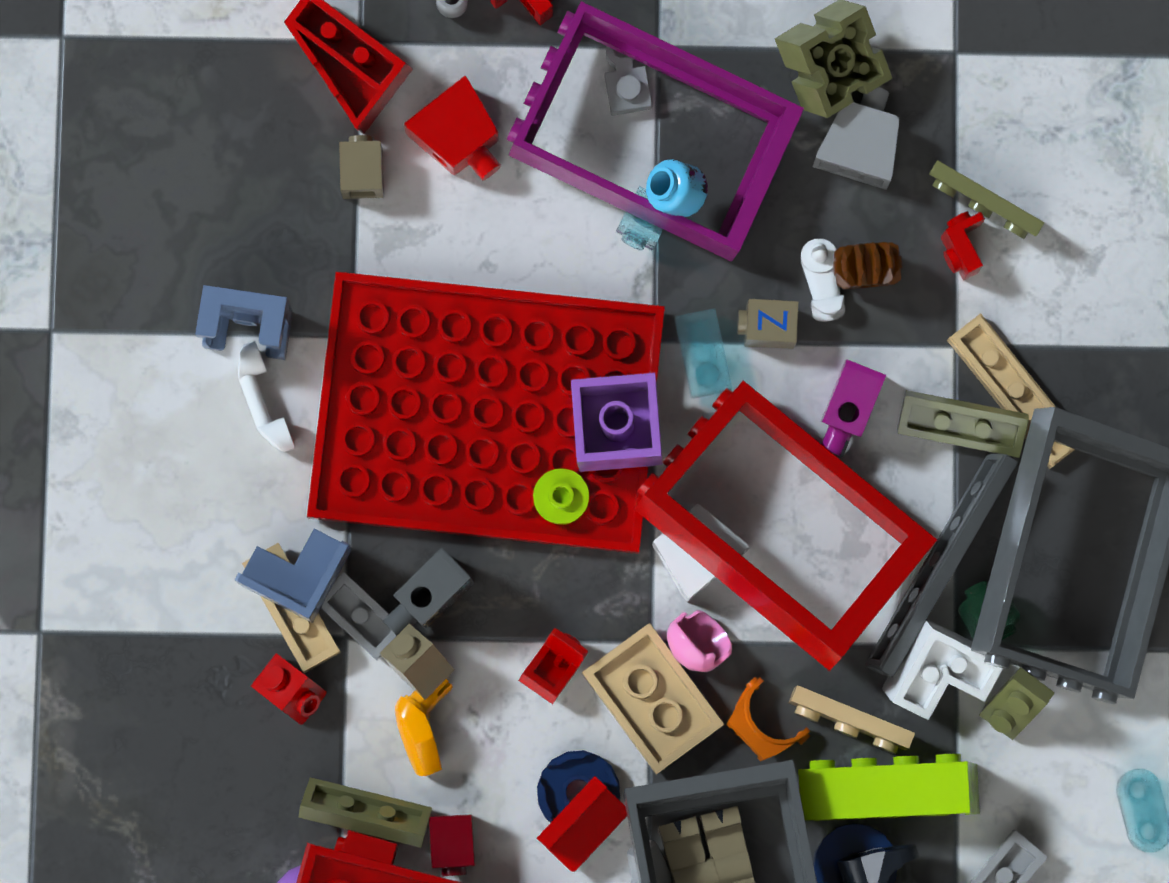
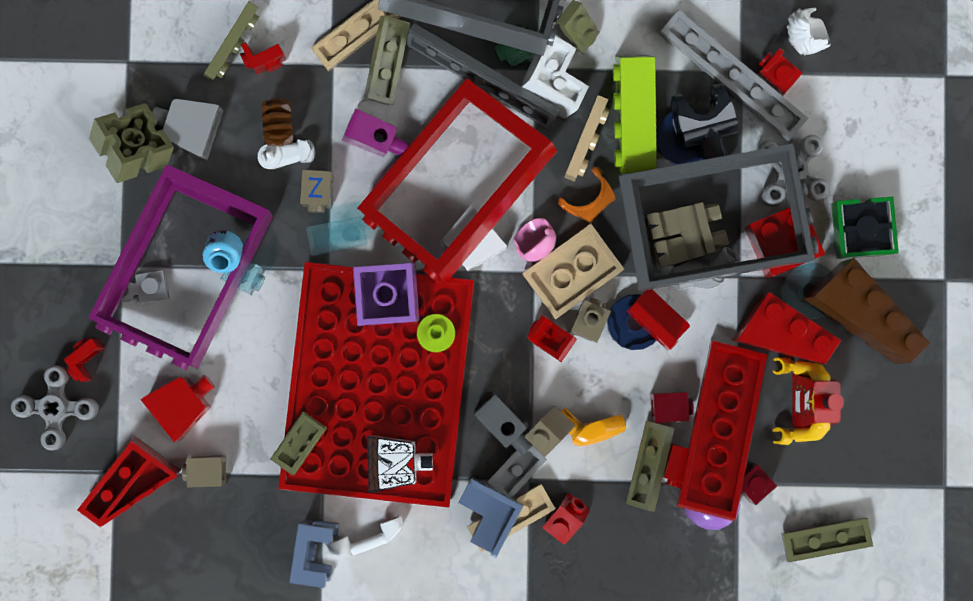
camera: 85 degrees left, 5 degrees up
none -> olive plate [270,411,327,476]
none -> torso [367,435,433,492]
none -> dark tan brick [570,298,611,343]

